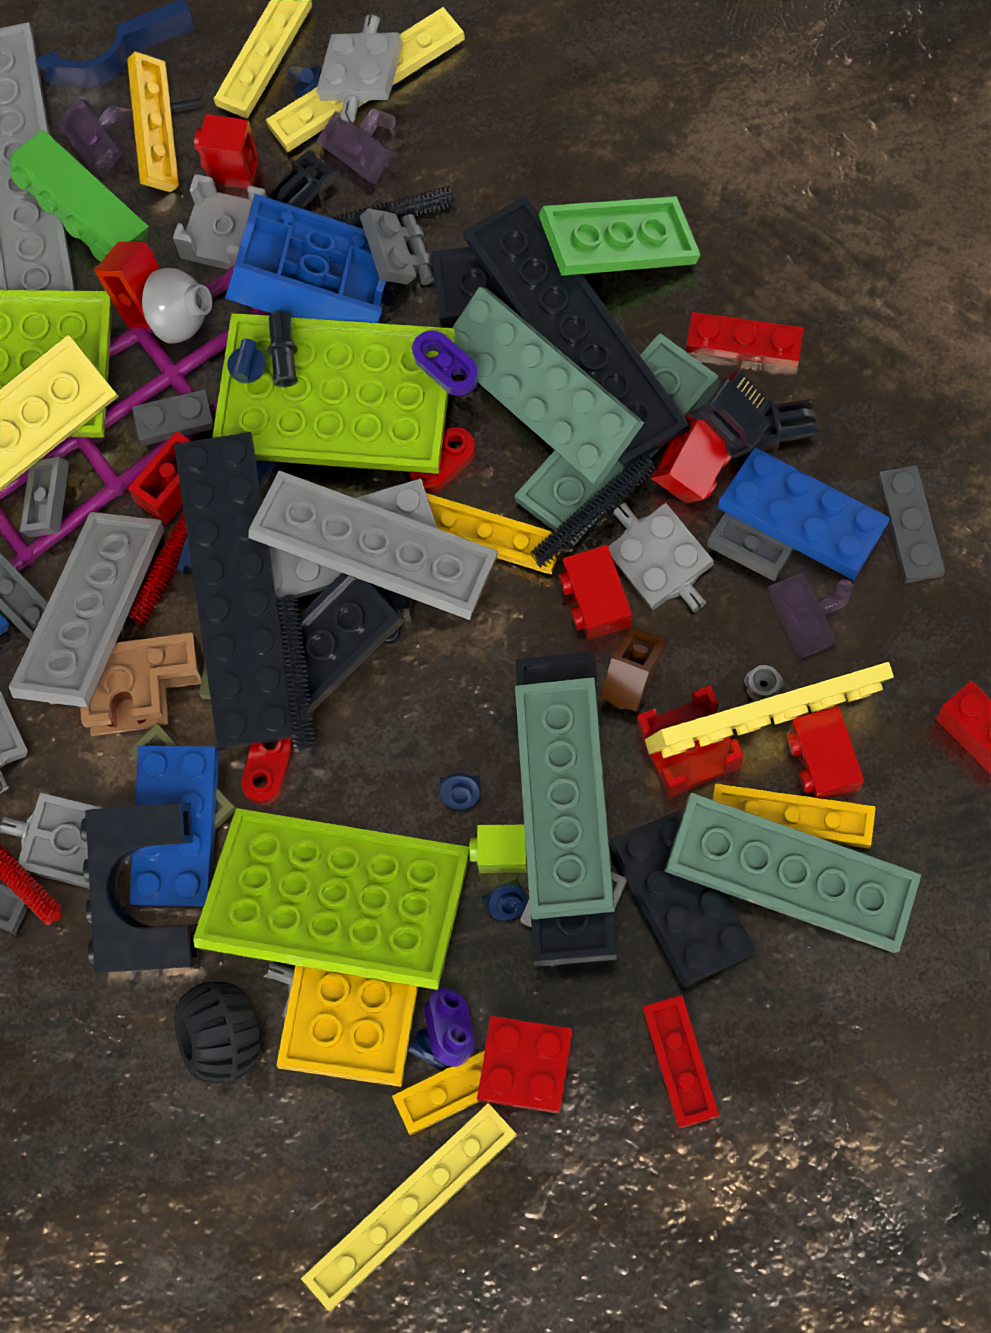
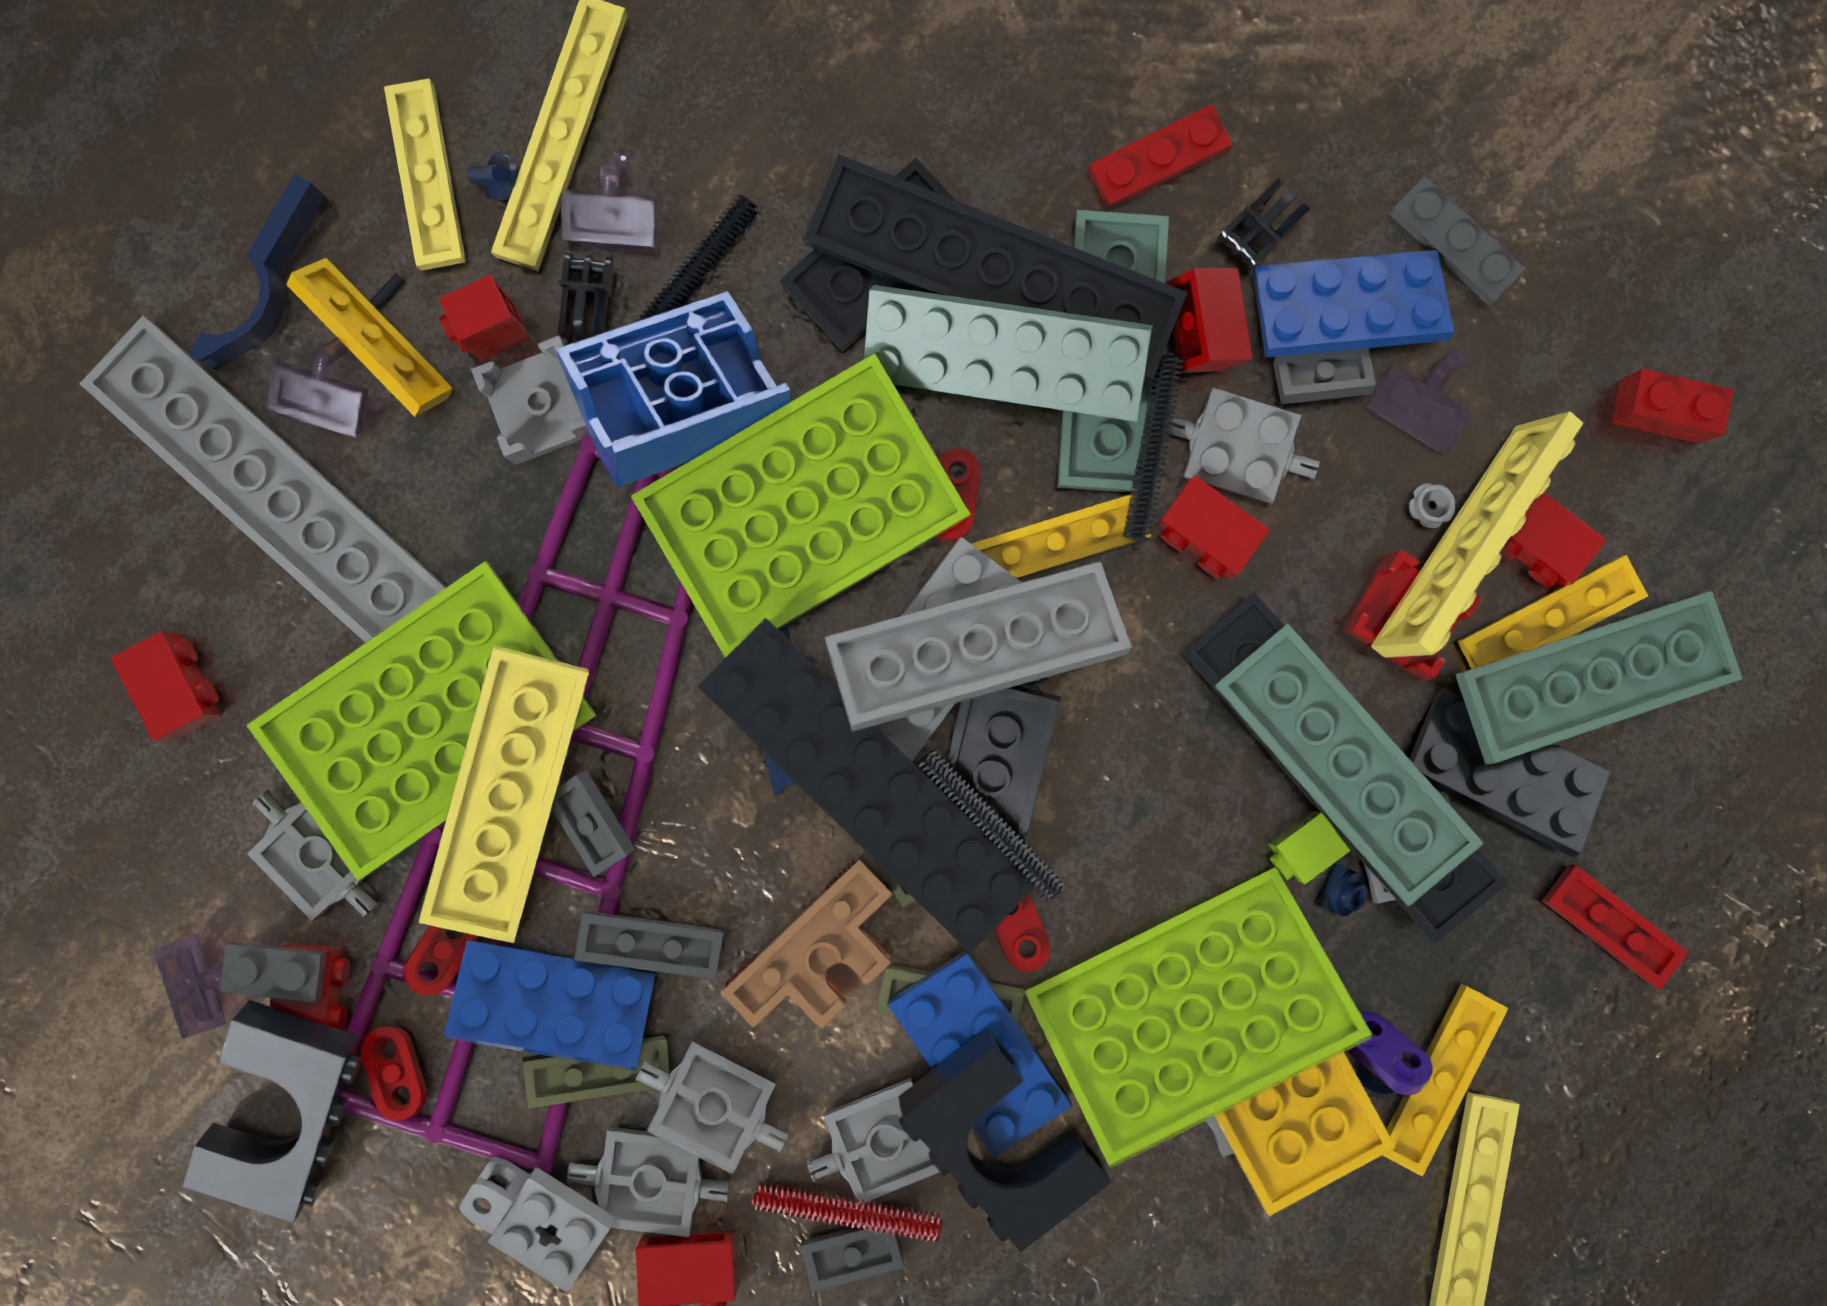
camera: 50 degrees left, 15 degrees up
light grey plate [9,512,164,708] -> none
bright green brick [10,130,149,262] -> none
red brick [94,241,161,329] -> none
red axle [127,513,187,627] -> none
red brick [128,431,191,526] -> none
dark grey plate [132,389,214,446] -> none
light grey piece [142,268,212,343] -> none
black wheel [174,981,260,1084] -> none
dark blue plate [227,339,266,383] -> none
black axle [267,311,298,387] -> none
light grey plate [316,15,403,122] -> none
dark grey plate [360,208,435,285] -> none
dark purple plate [412,330,478,396] -> none
dark blue plate [440,773,481,810] -> none
red plate [477,1016,573,1114] -> none
bright green plate [539,196,701,276] -> none
reddish brown slope [600,626,668,712] -> none
black piece [690,368,773,458] -> none

